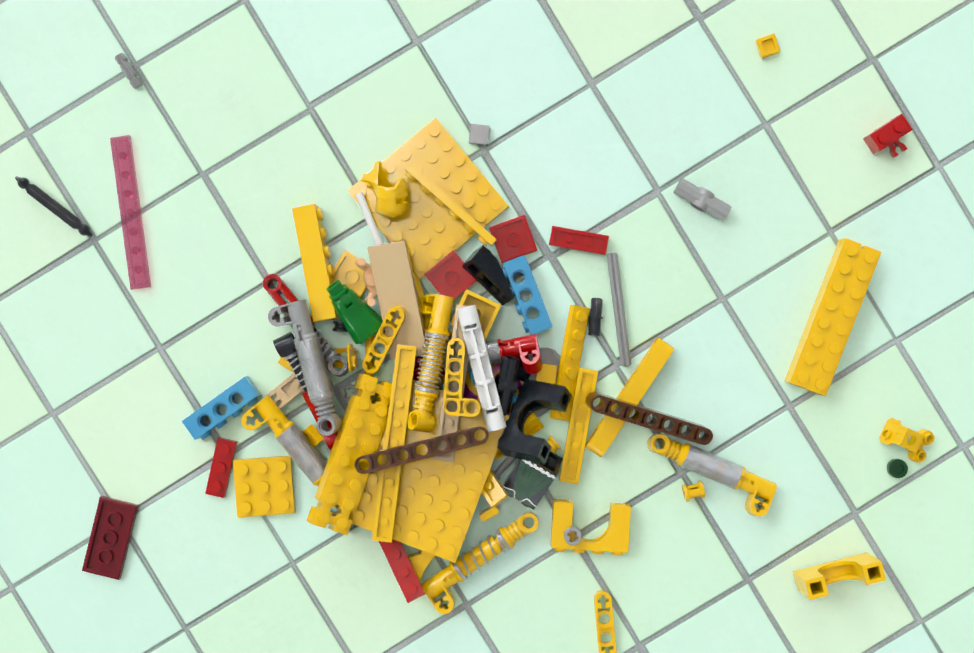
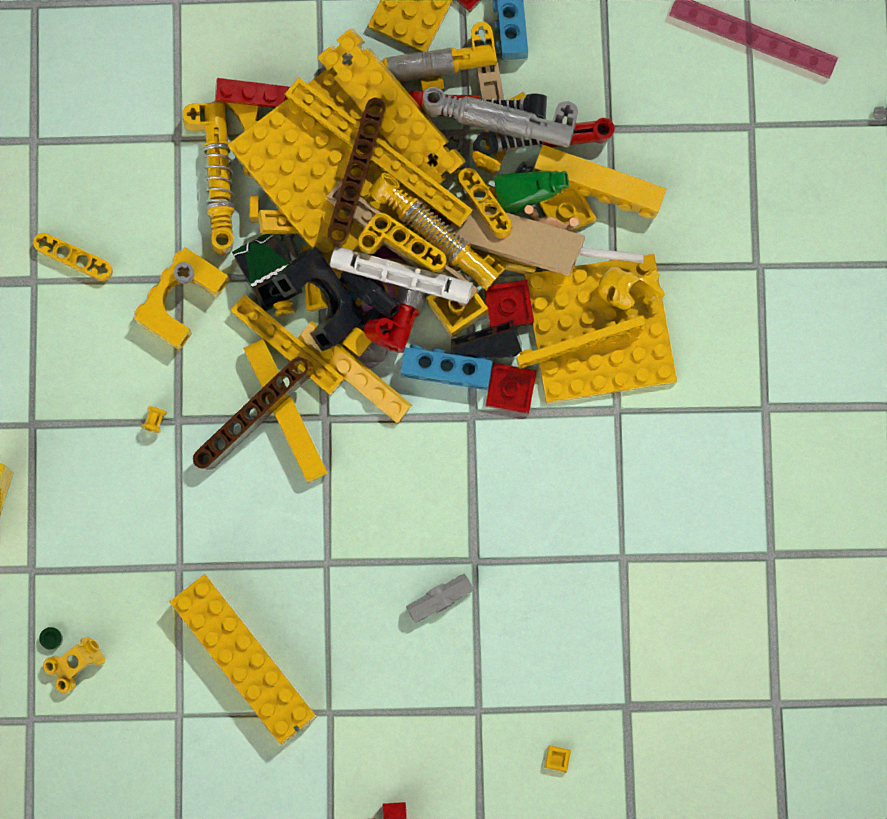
camera: 125 degrees right, 10 degrees down
light grey tile [469,124,490,146] -> none
red plate [549,226,609,255] -> none
black axle [588,298,603,336] -> none
light grey axle [607,253,631,366] -> none
piece [647,434,777,516] -> none

